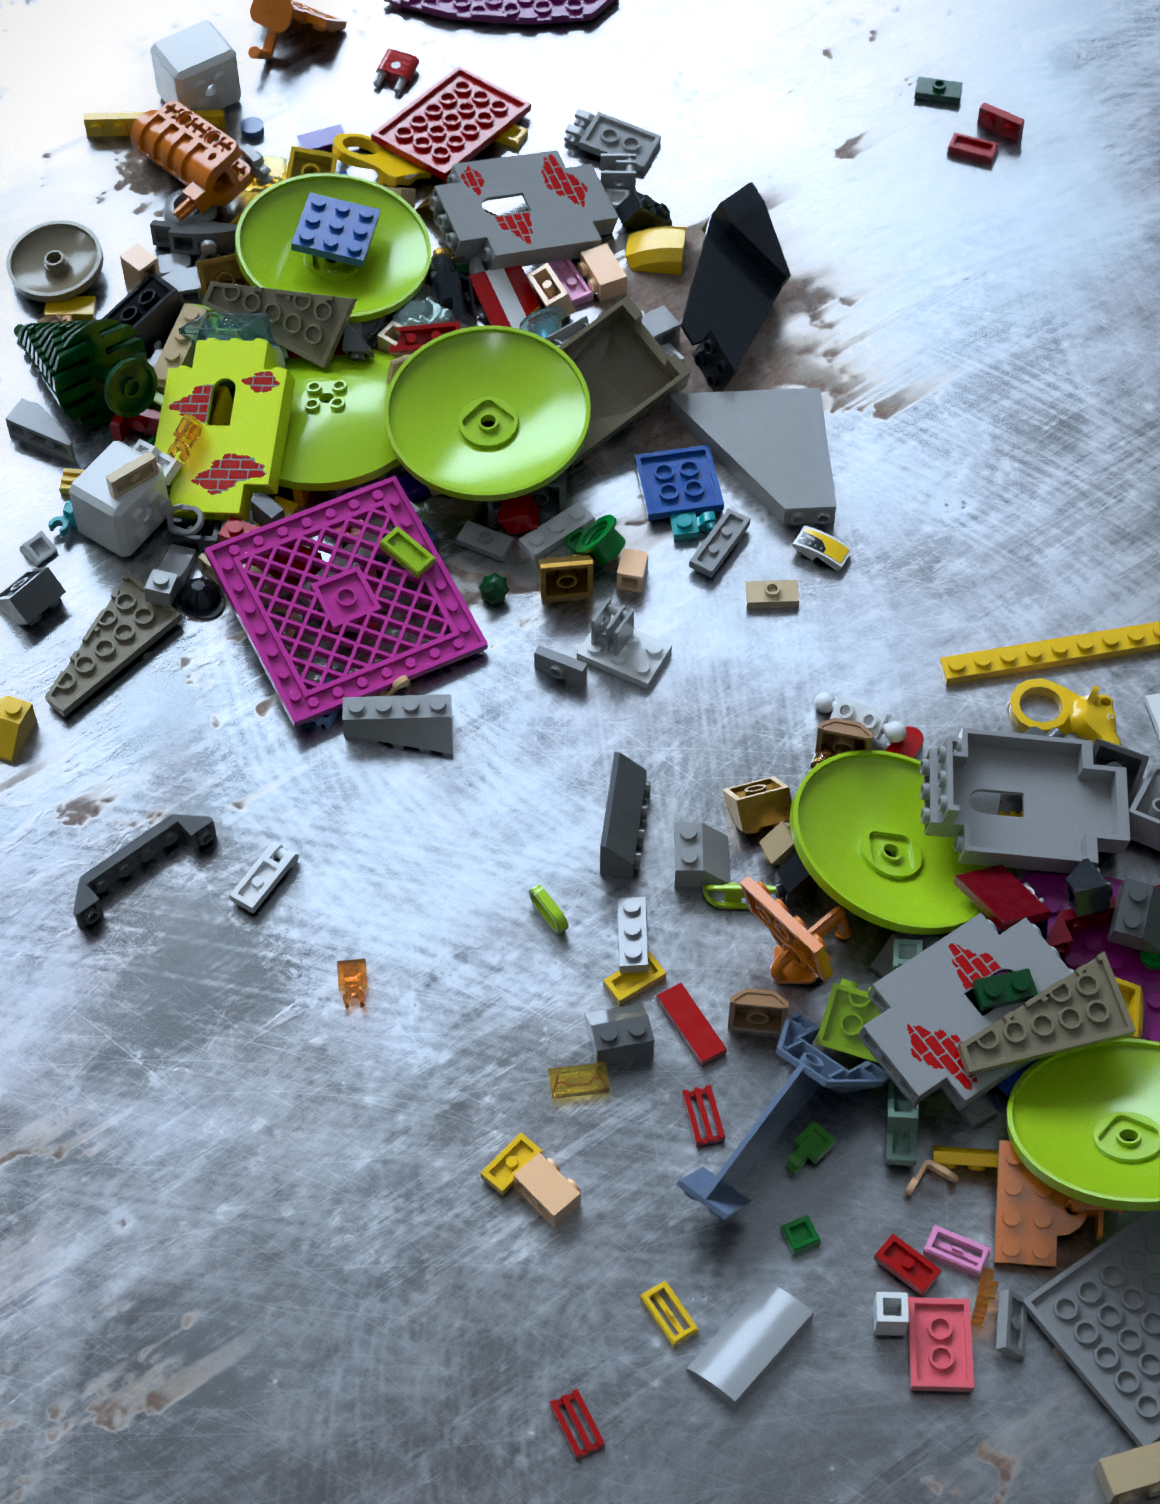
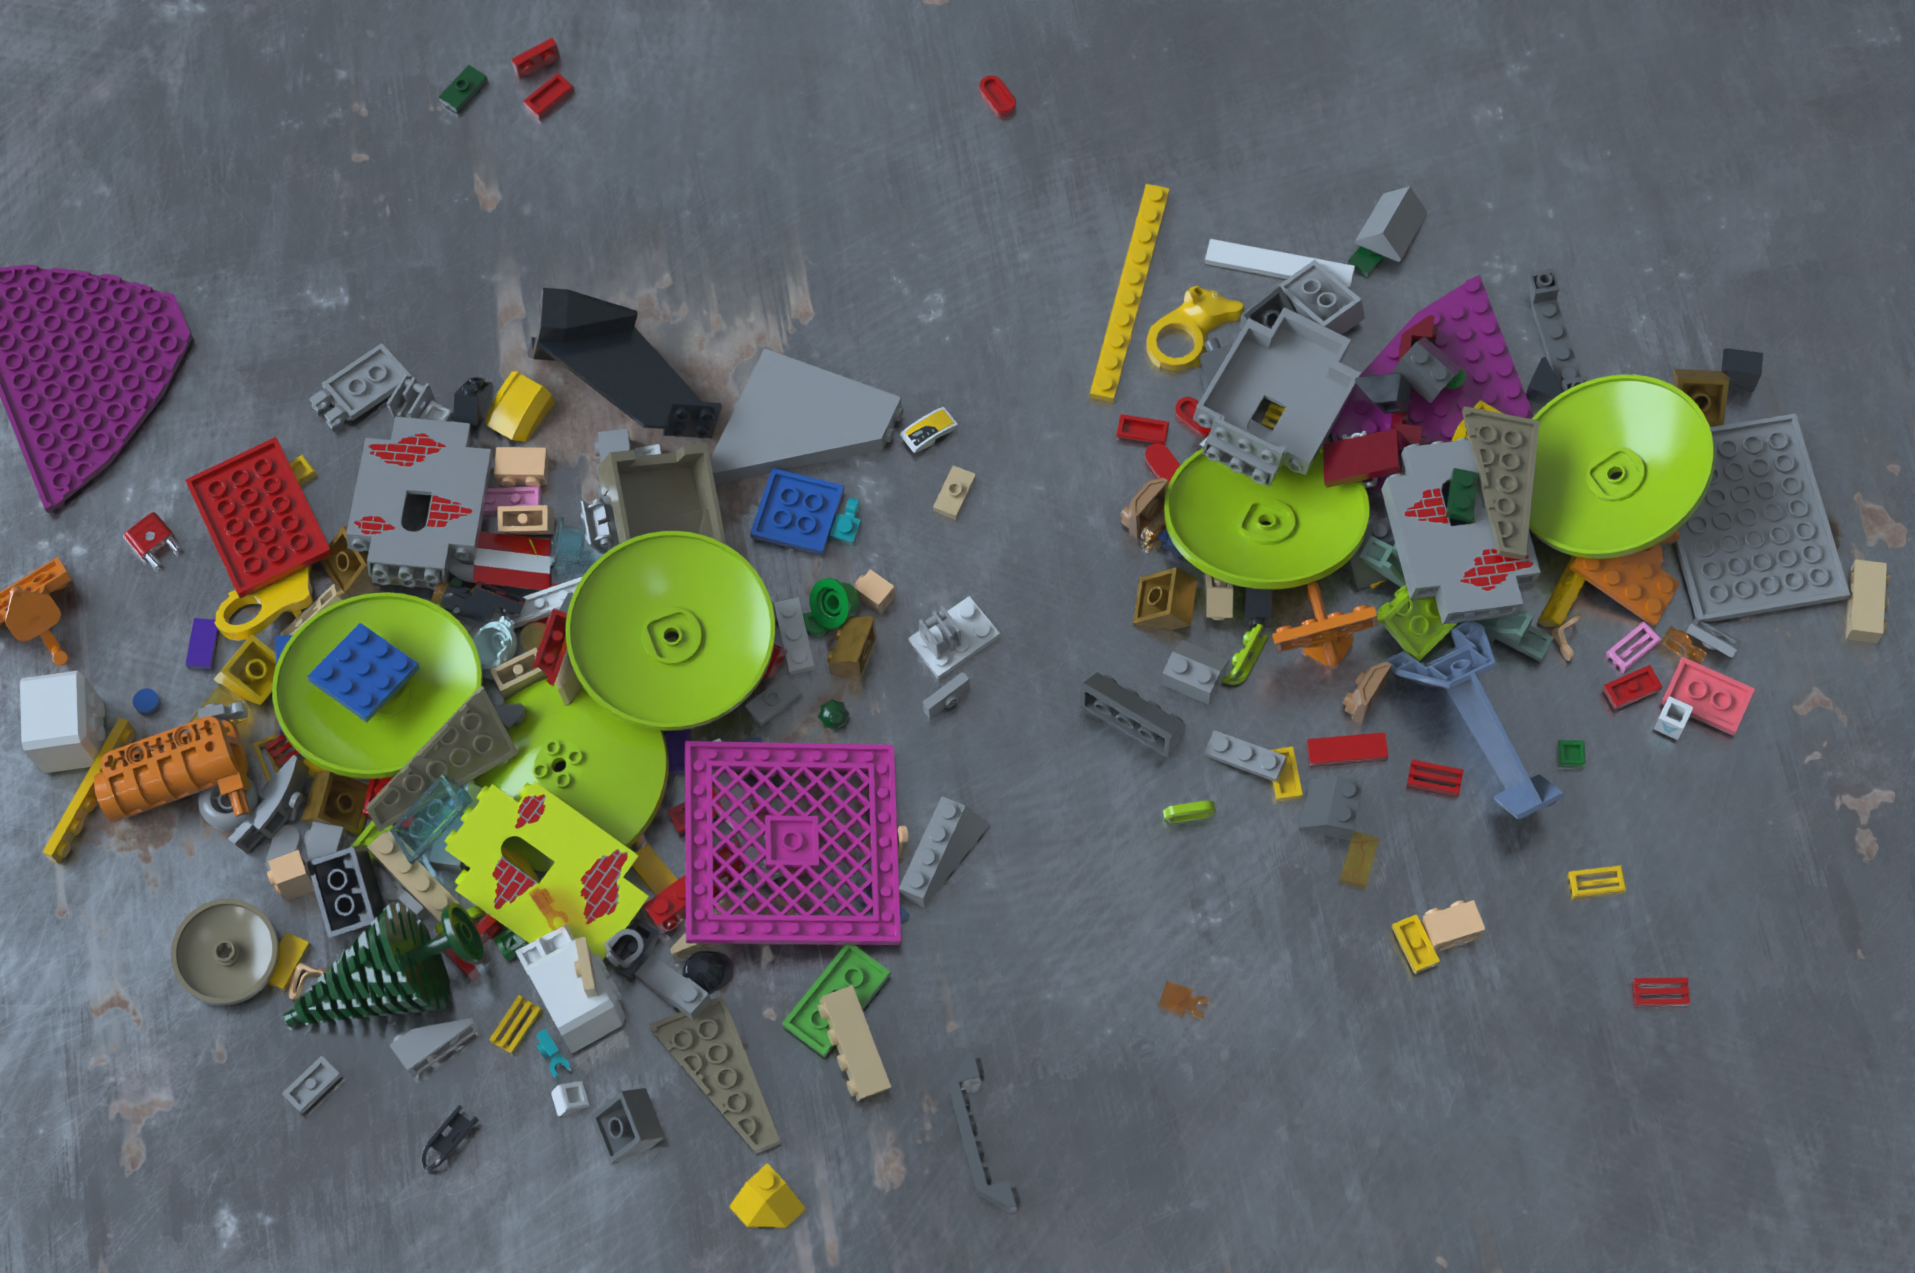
camera: 60 degrees left, 10 degrees up
white plate [230,841,299,914] -> none
dark grey piece [250,491,285,527] -> none
lime tile [379,526,436,579] -> none
light grey slope [686,1280,814,1410] -> none
light grey plate [689,508,751,578] -> none
bright green plate [785,1121,836,1174] -> none
white plate [814,692,907,743] -> none
none -> bright green plate [782,945,891,1058]
none -> tan brick [818,985,891,1101]
none -> red tile [1116,414,1170,445]

